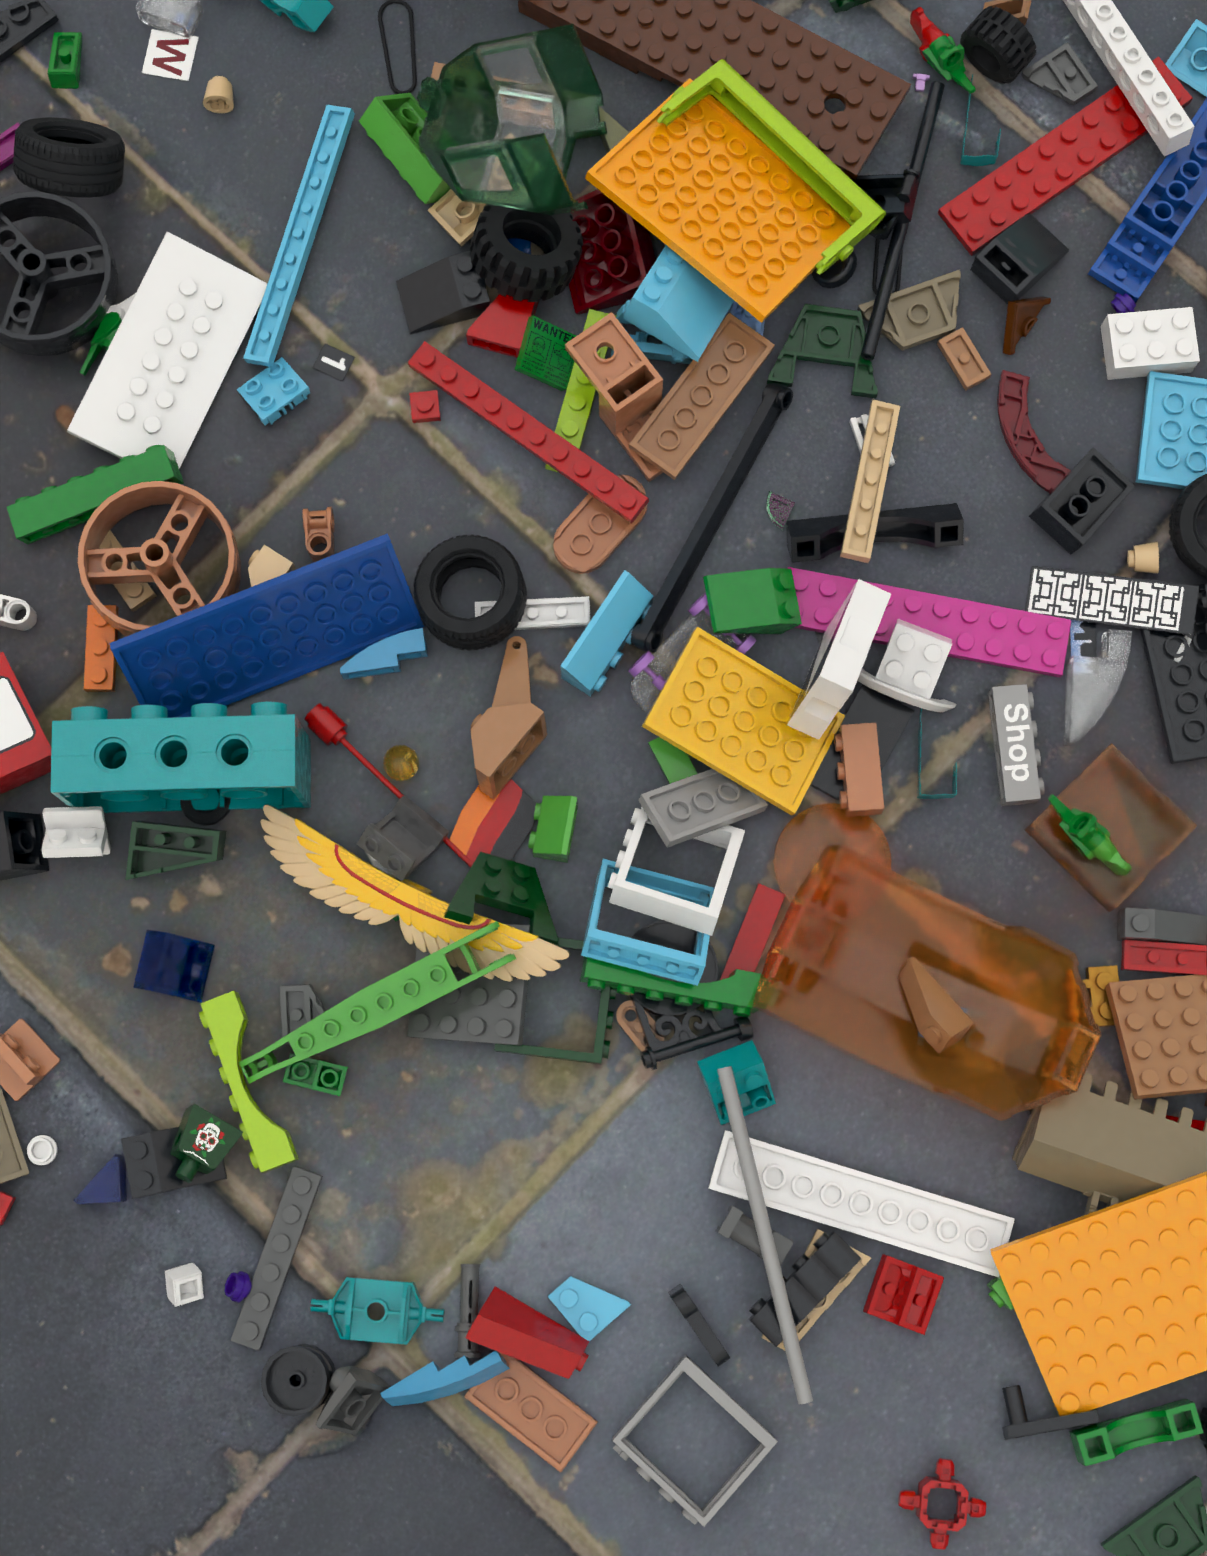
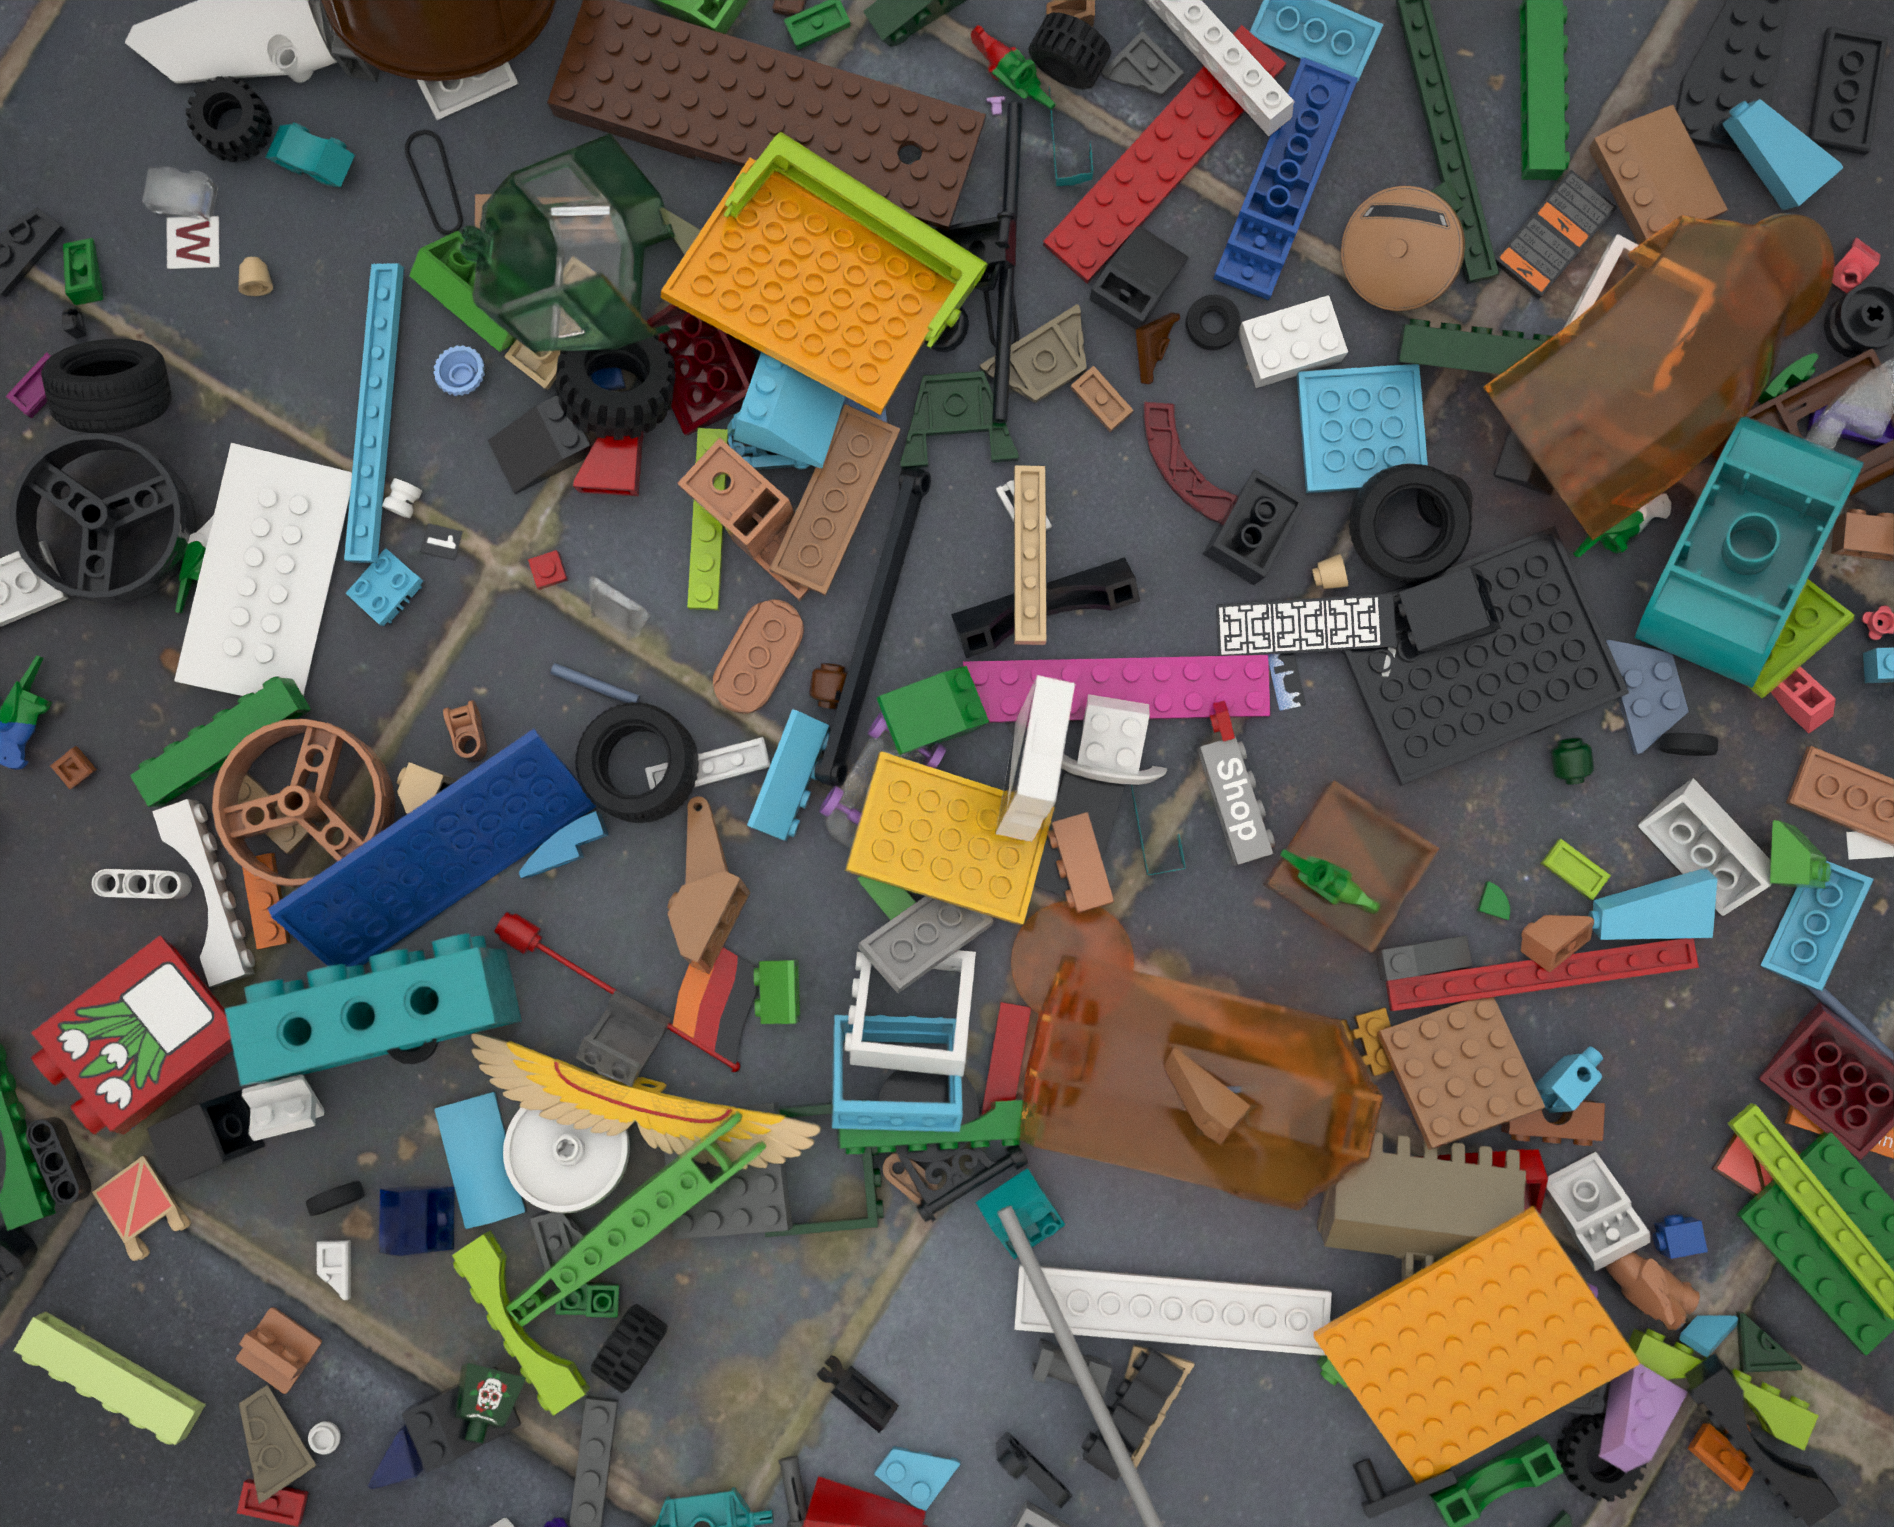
camera: 10 degrees left, 5 degrees up
dark green wedge [125,821,226,880] -> none
clear yellow piece [383,745,419,781] -> none
red plate [408,341,649,524] -> none
dark green wing [444,852,558,945] -> none
green tile [515,315,576,391] -> none
tile [766,491,795,530] -> none
red slope [863,1254,944,1335] -> none
clear slope [1063,629,1132,746] -> none
dark purple plate [1110,293,1136,313] -> none
none -> black tile [62,307,87,339]
none -> white arch [152,799,255,987]
none -> black tyre [306,1181,365,1216]
none -> white tile [317,1240,351,1300]
none -> white wheel [382,478,422,519]
none -> light blue hat [433,345,485,396]
none -> medium azure slope [434,1092,527,1229]
none -> white dish [503,1108,630,1213]
none -> sand blue bar [550,663,640,704]
none -> clear slope [589,576,651,641]
none -> black tyre [590,1304,668,1393]
none -> reddish brown head [809,663,848,709]
none -> black plate [817,1355,899,1433]
none -> black tyre [1186,294,1241,350]
none -> red plate [1209,700,1235,742]

